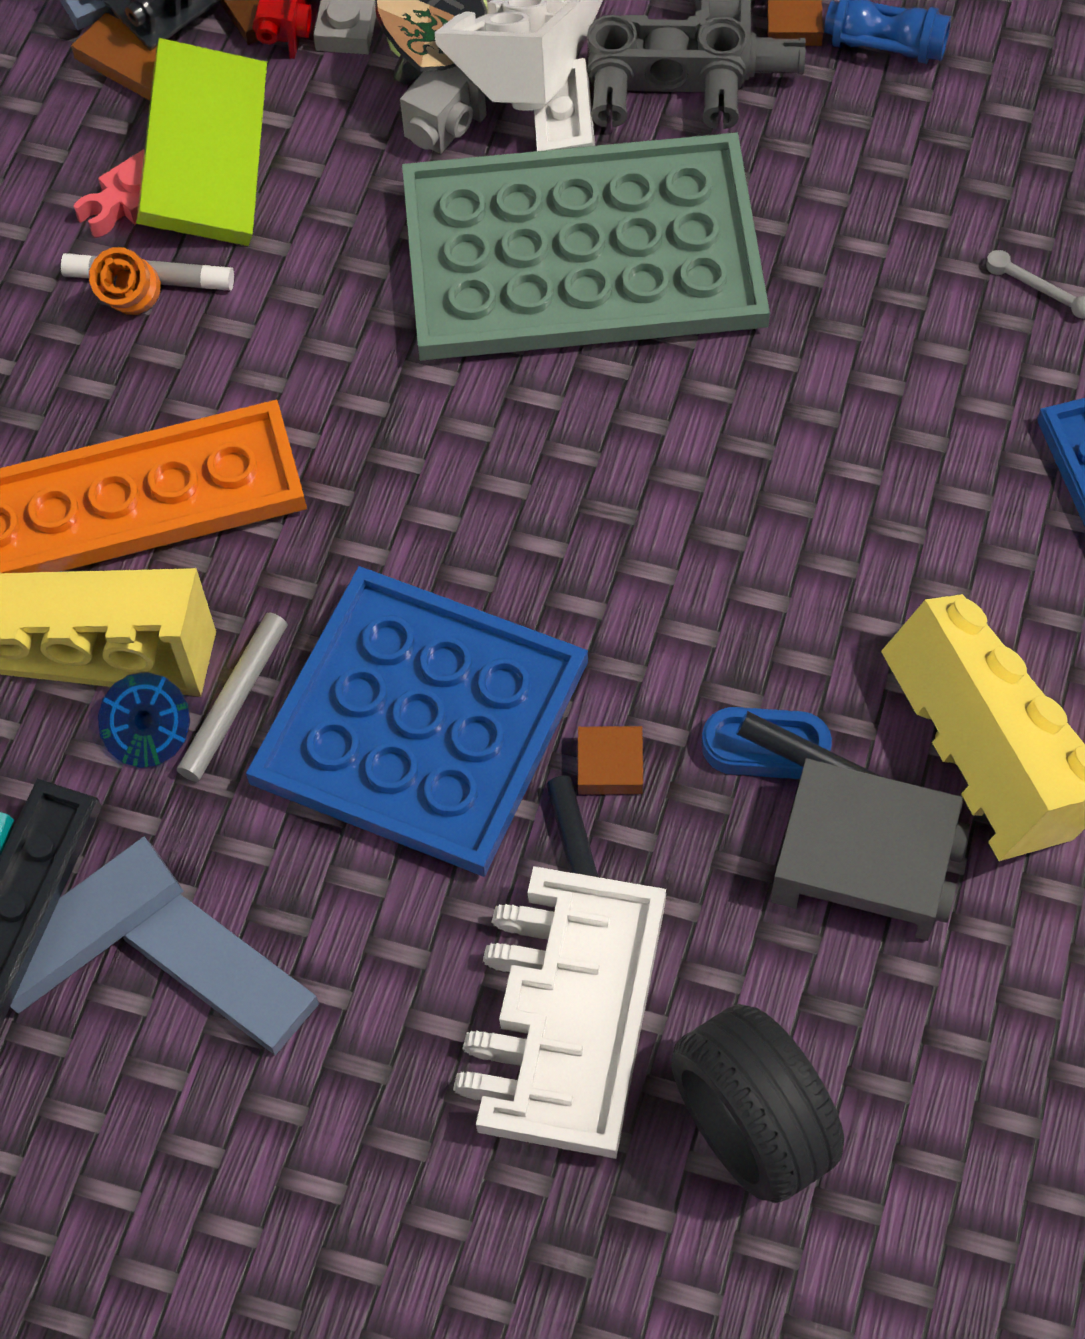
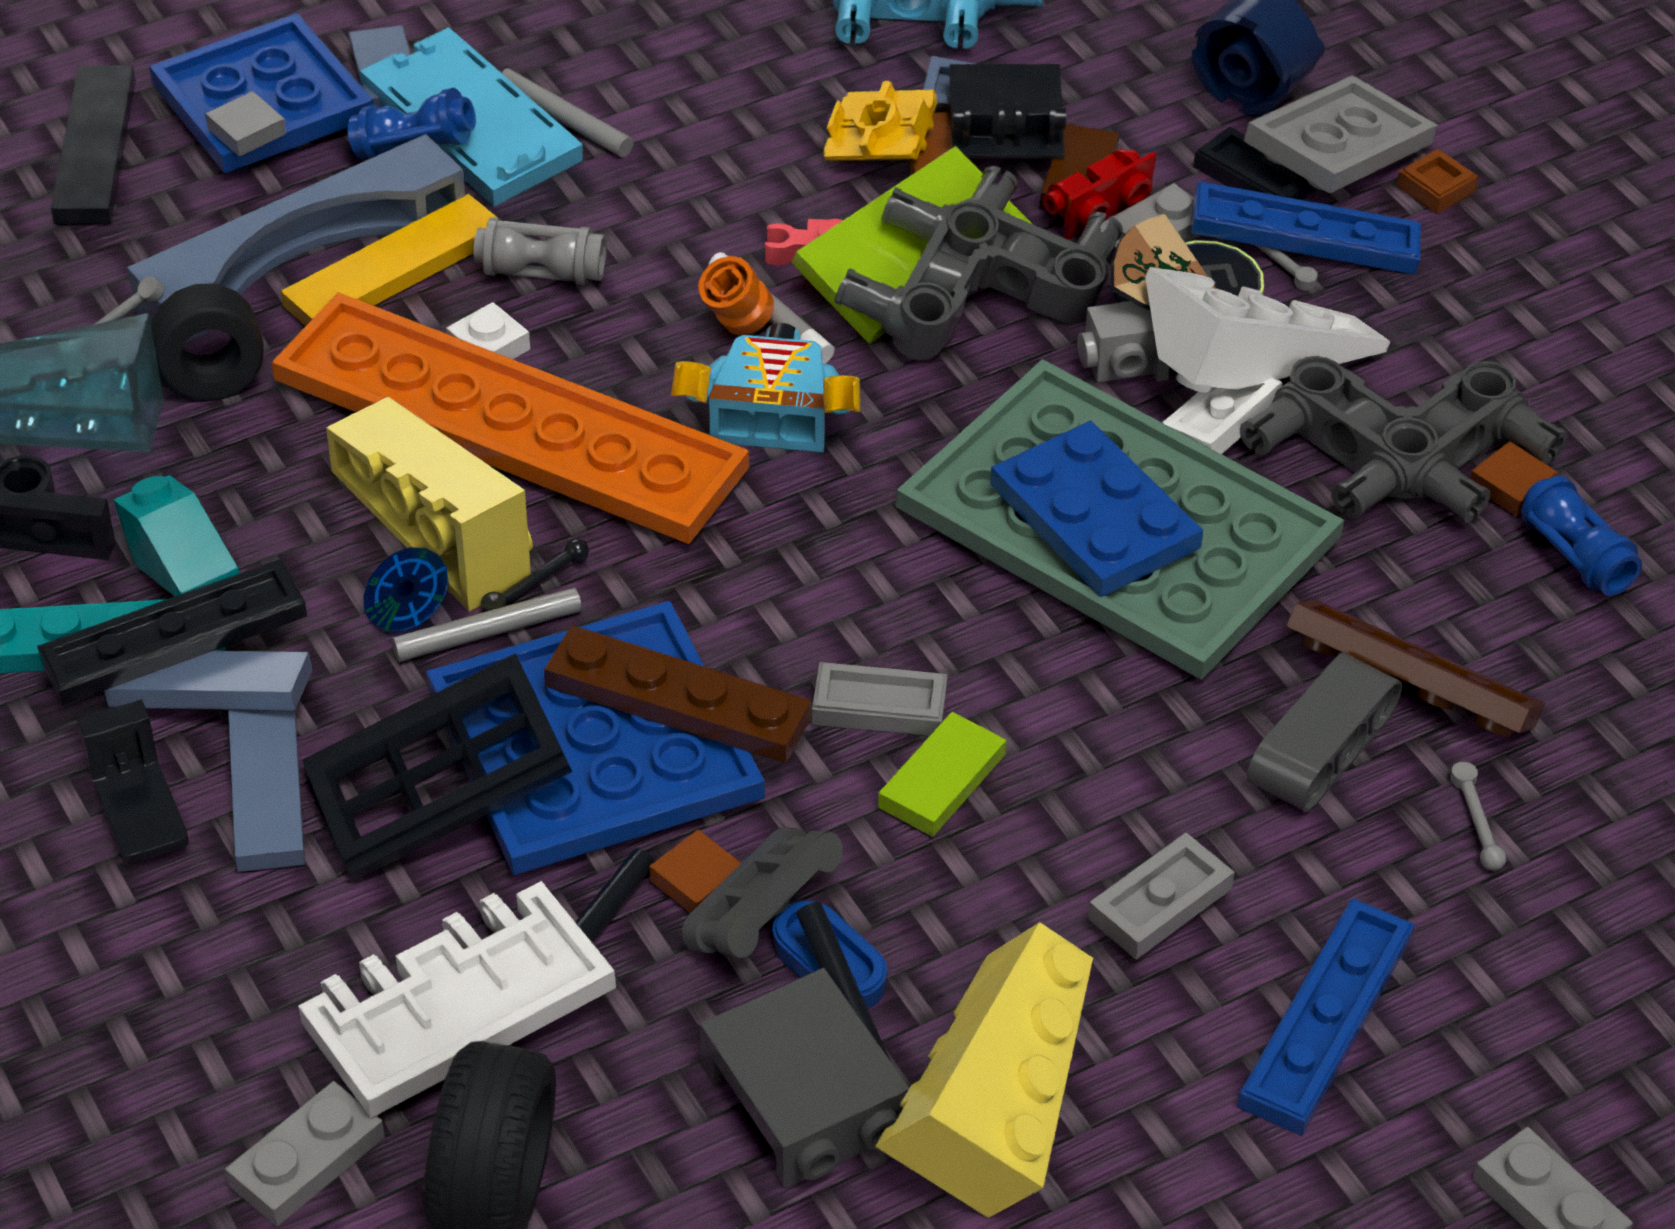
camera: 40 degrees right, 15 degrees down
none -> black bracket [77,699,189,865]
none -> light grey plate [225,1081,385,1227]
none -> black piece [302,653,573,881]
none -> black hinge [481,538,589,613]
none -> reddish brown plate [544,625,812,764]
none -> torso [671,323,860,452]
none -> dark grey plate [682,827,843,958]
none -> light grey tile [812,662,948,736]
none -> yellow piece [823,81,937,161]
none -> dark grey pin [835,166,1123,360]
none -> lime tile [878,712,1007,837]
none -> blue plate [990,420,1204,597]
none -> light grey plate [1088,833,1235,960]
none -> dark grey beam [1247,652,1402,813]
none -> reddish brown plate [1286,599,1545,737]

